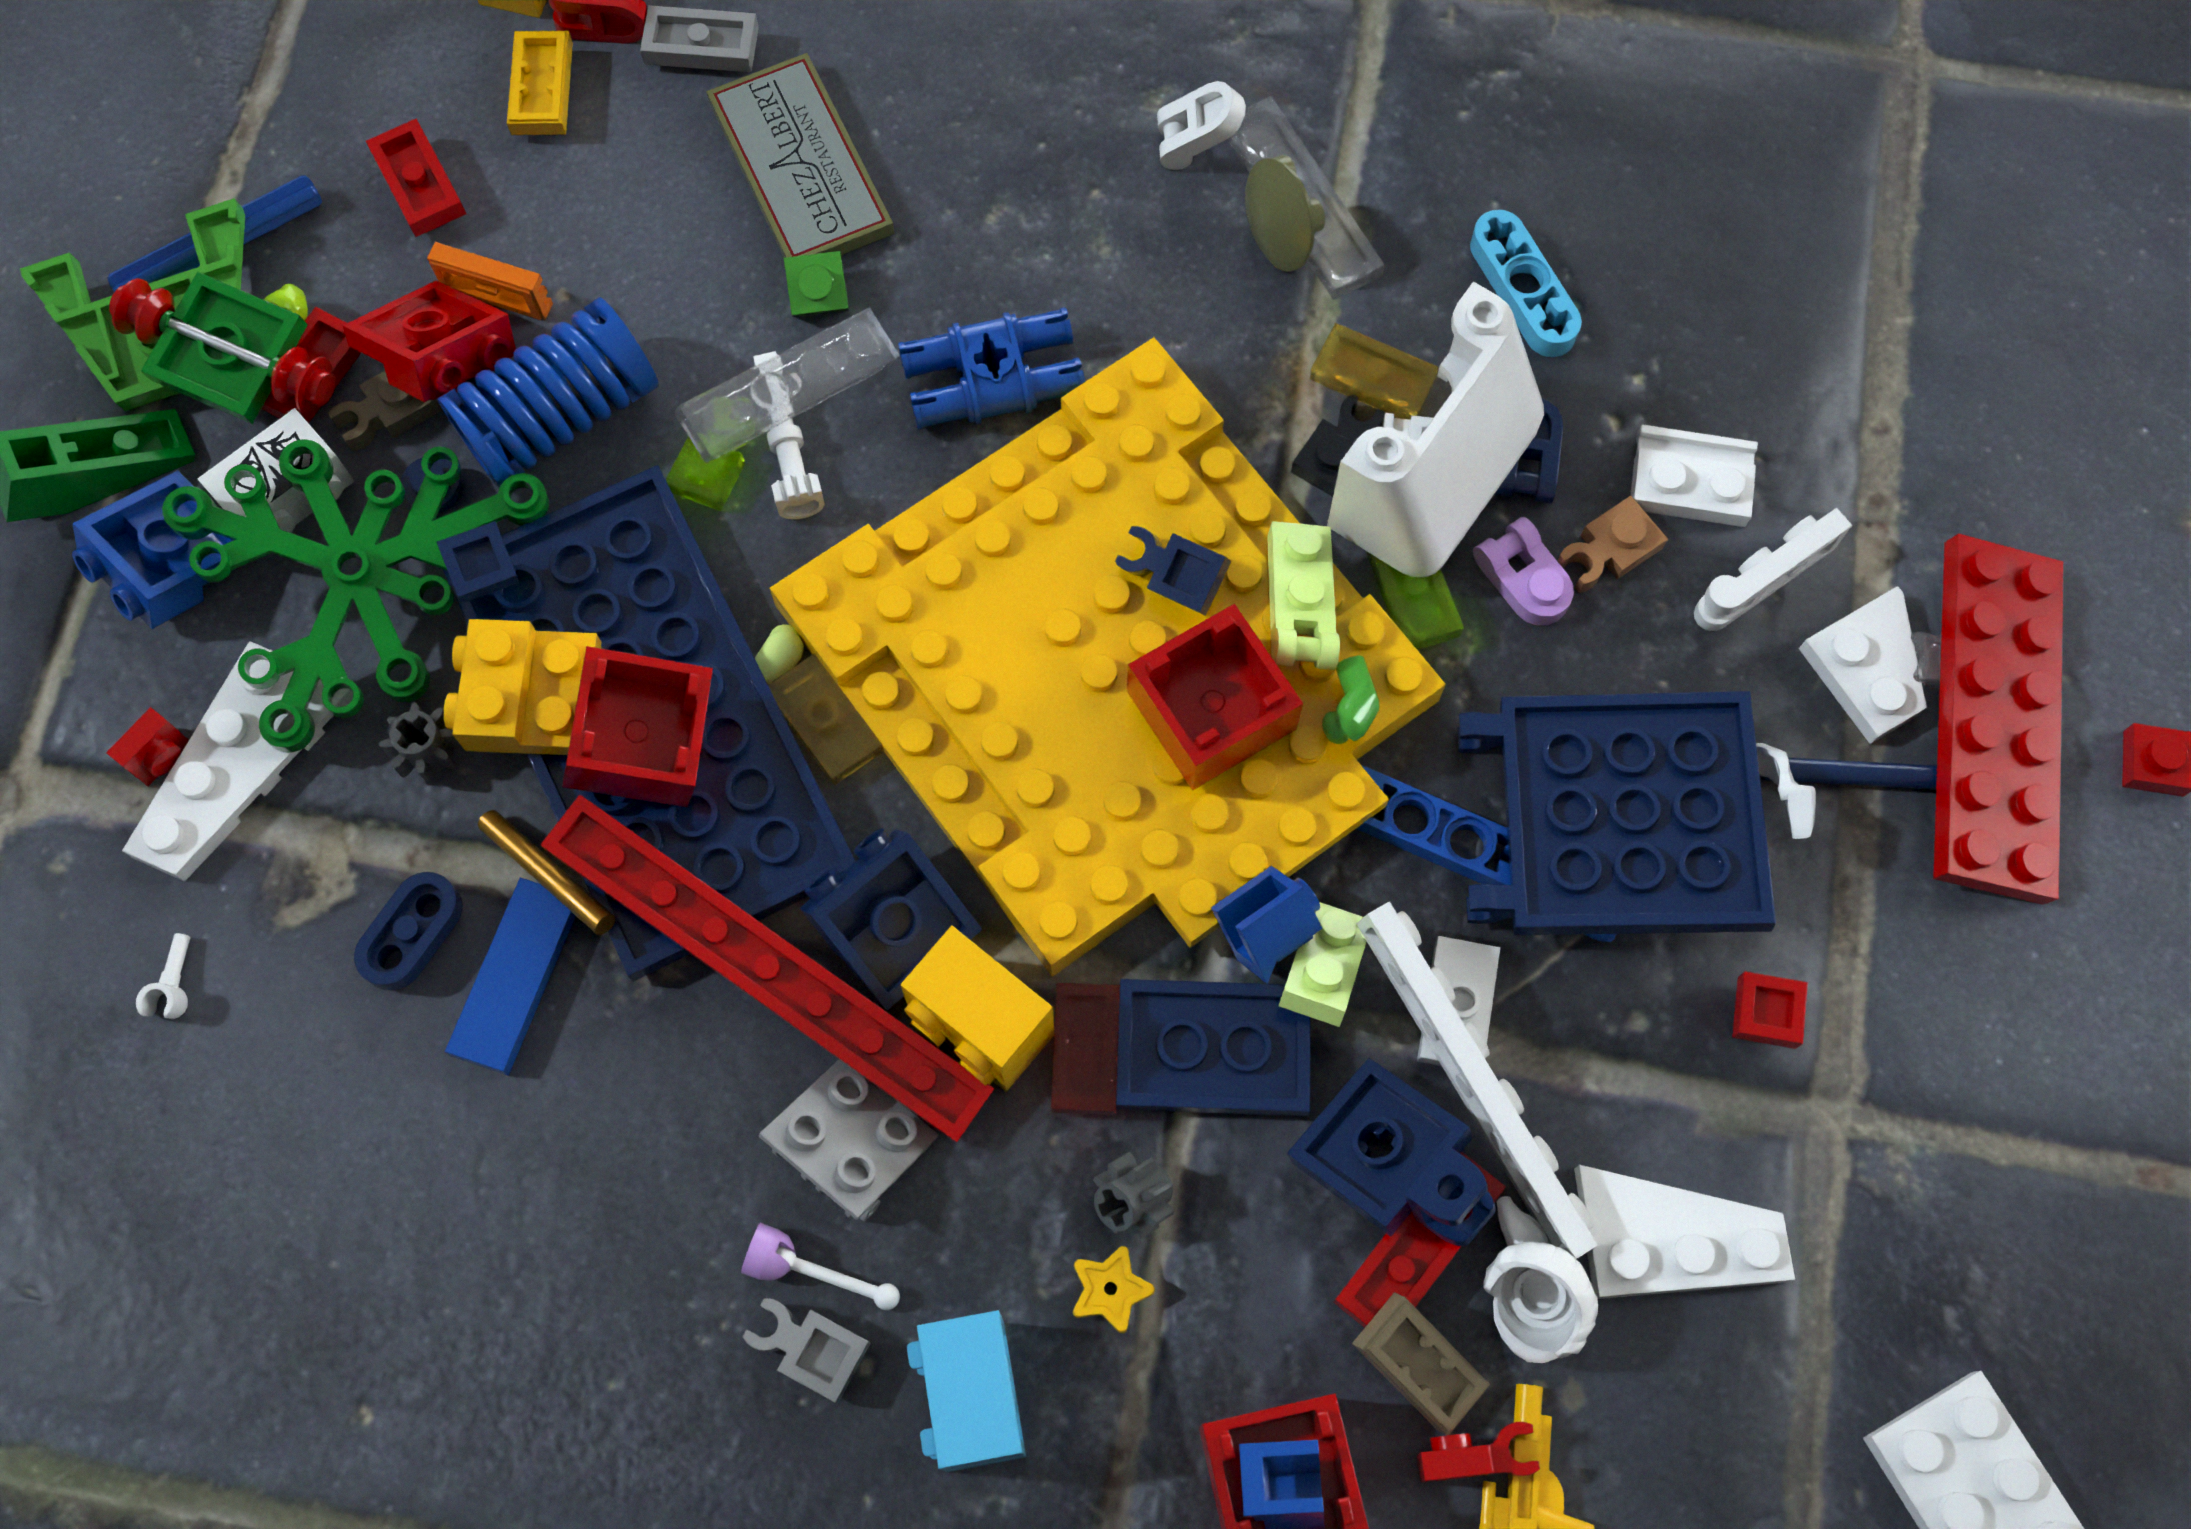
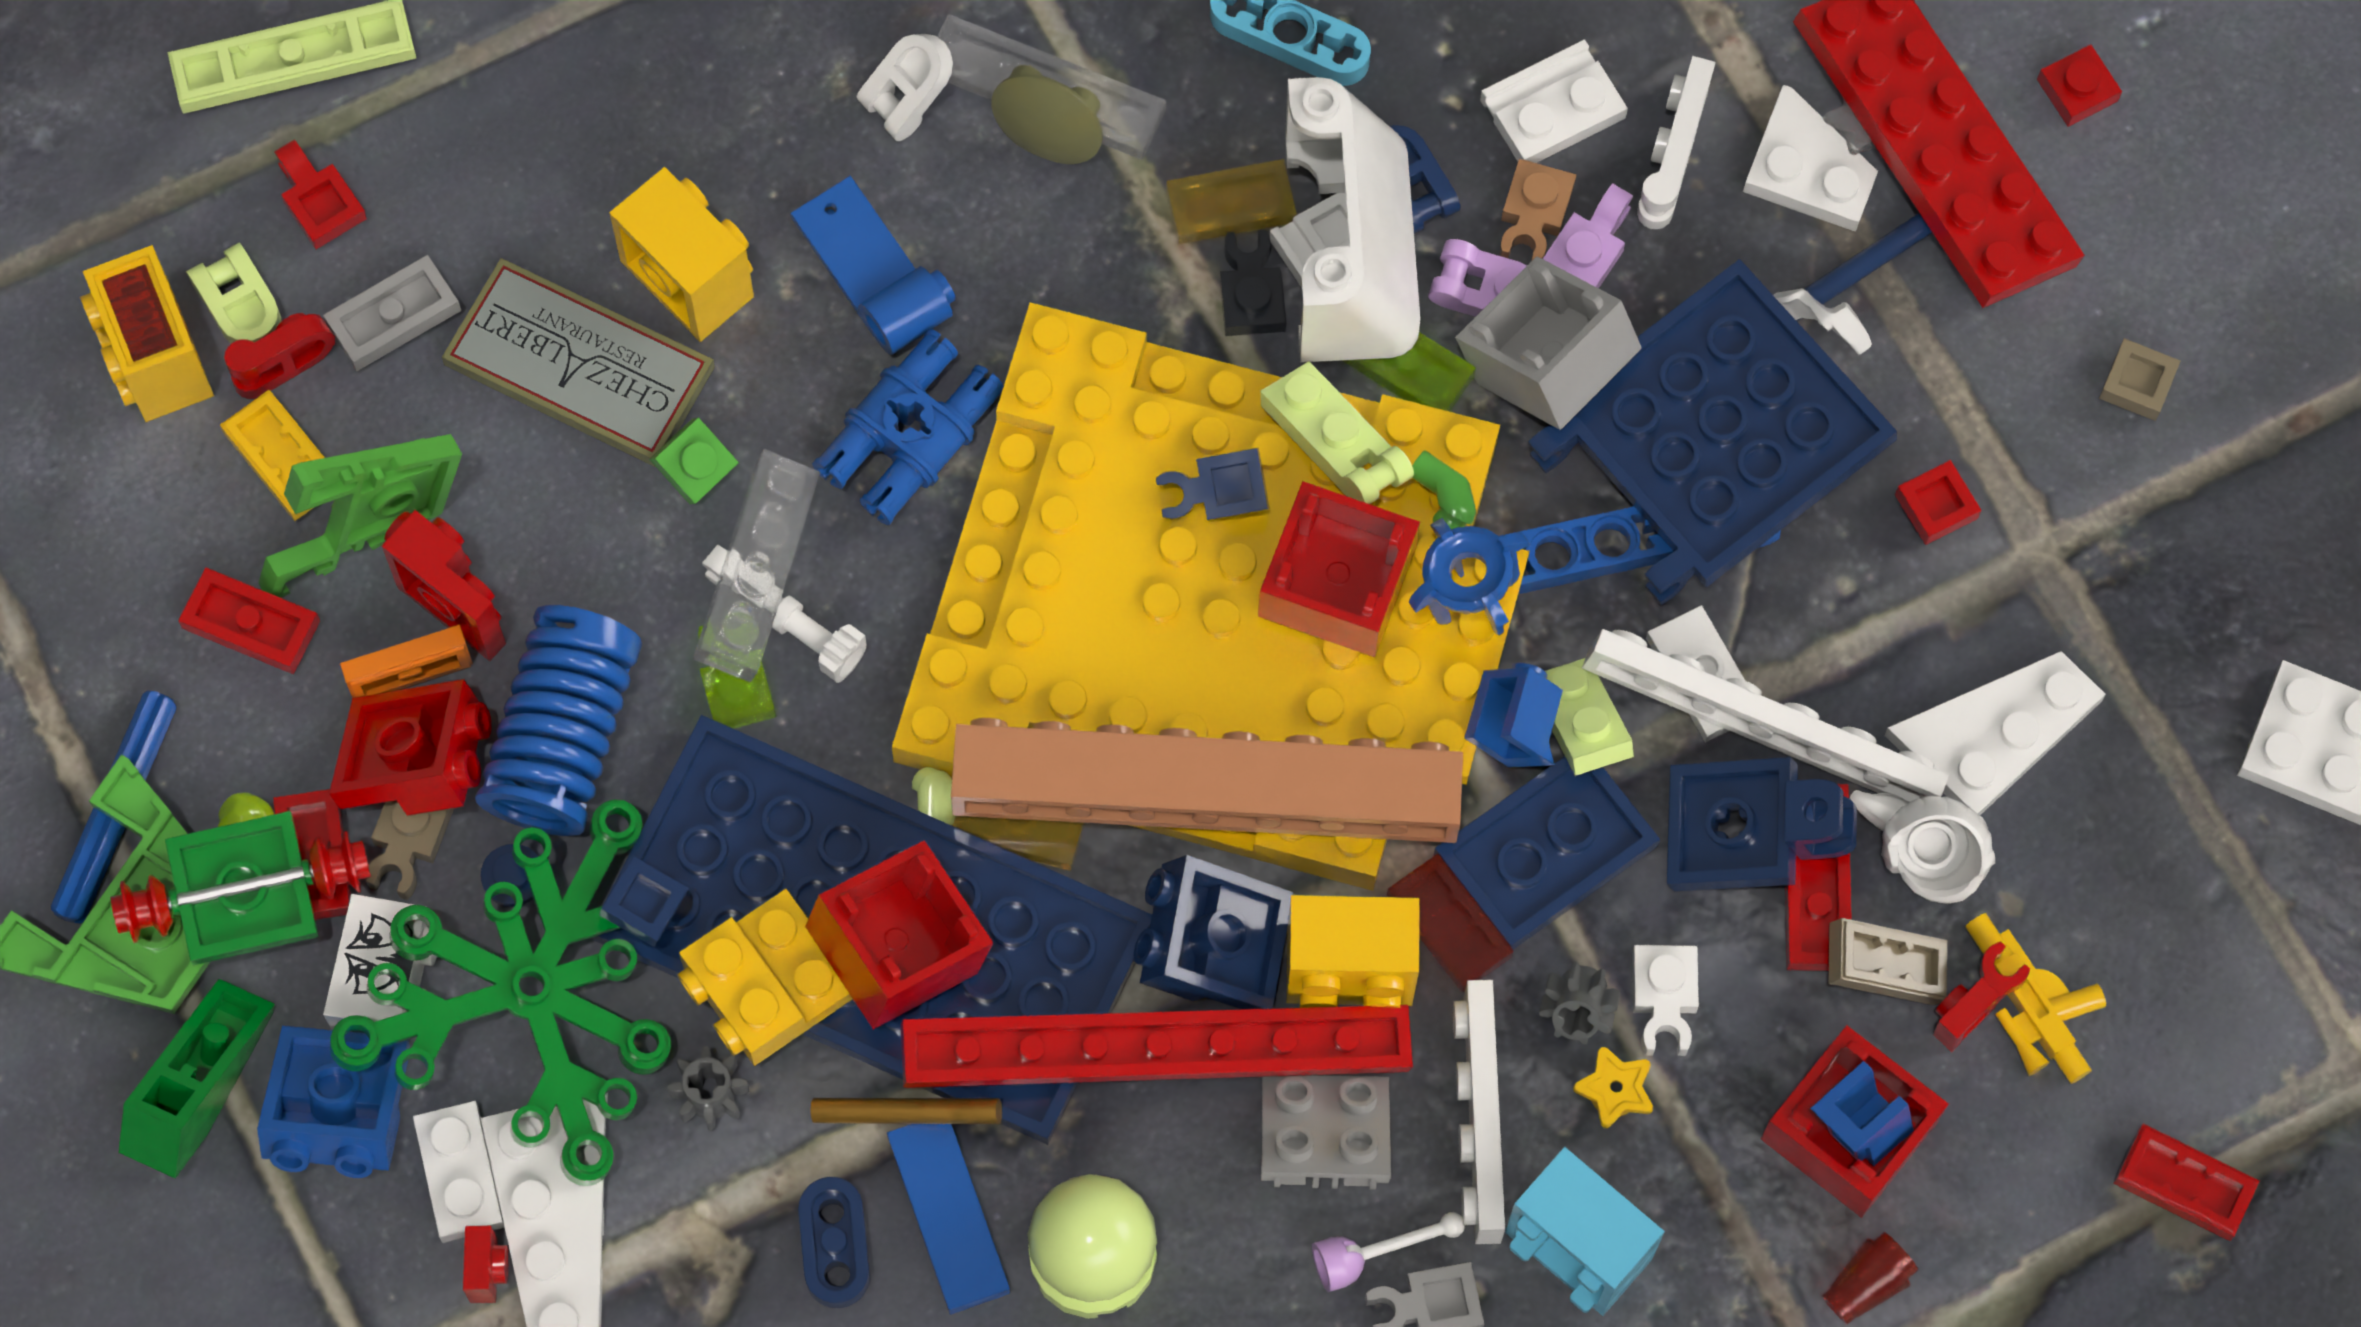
camera: 40 degrees left, 0 degrees up
none -> bright green wing [258,434,462,598]
none -> red plate [382,510,506,661]
none -> white plate [413,1101,505,1243]
none -> yellow brick [609,167,754,342]
none -> blue door [790,175,956,355]
none -> nougat brick [951,718,1463,843]
none -> yellowish green tile [1028,1174,1157,1319]
none -> blue piece [1409,518,1530,635]
none -> white plate [1453,980,1505,1244]
none -> light grey container [1455,256,1642,430]
none -> lavender plate [1543,183,1633,288]
none -> white plate [1632,945,1699,1056]
none -> dark tan plate [2099,338,2181,421]

